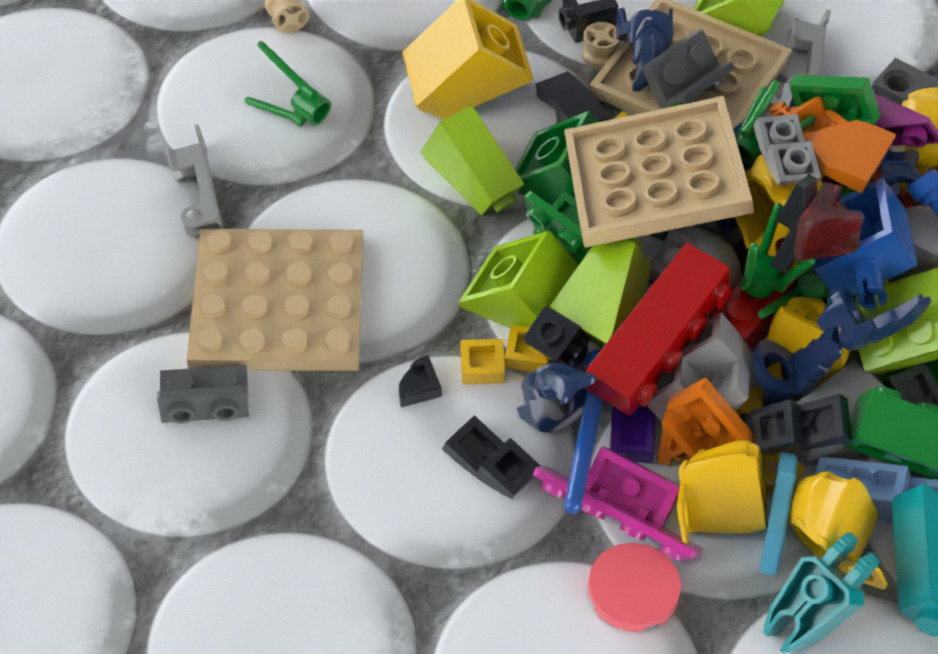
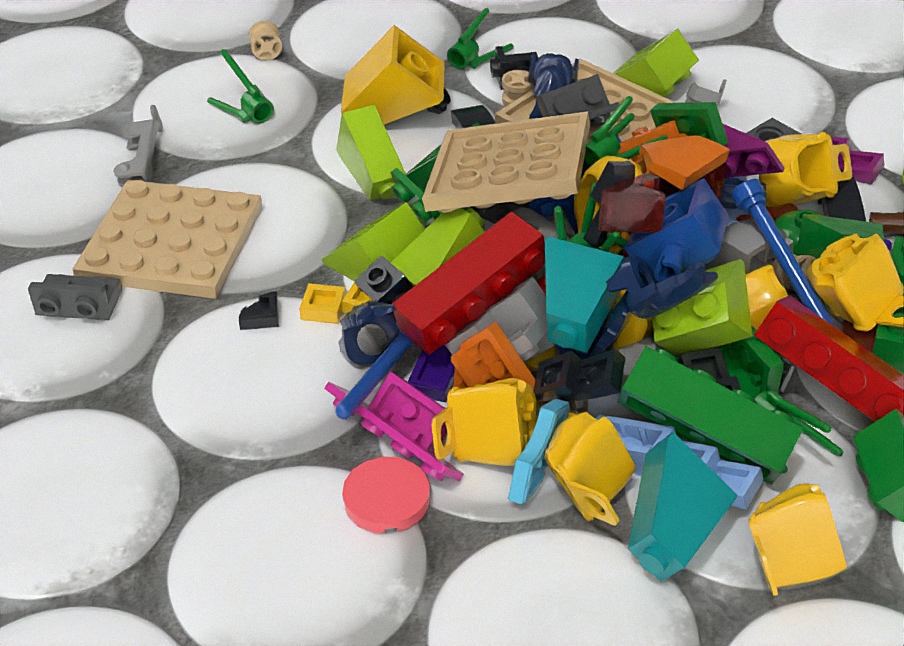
camera: 15 degrees right, 10 degrees down
black slope [442,415,541,499] -> none
light grey slope [753,114,821,186] -> none
teal hinge [763,532,880,653] -> none
none -> teal slope [545,236,624,353]

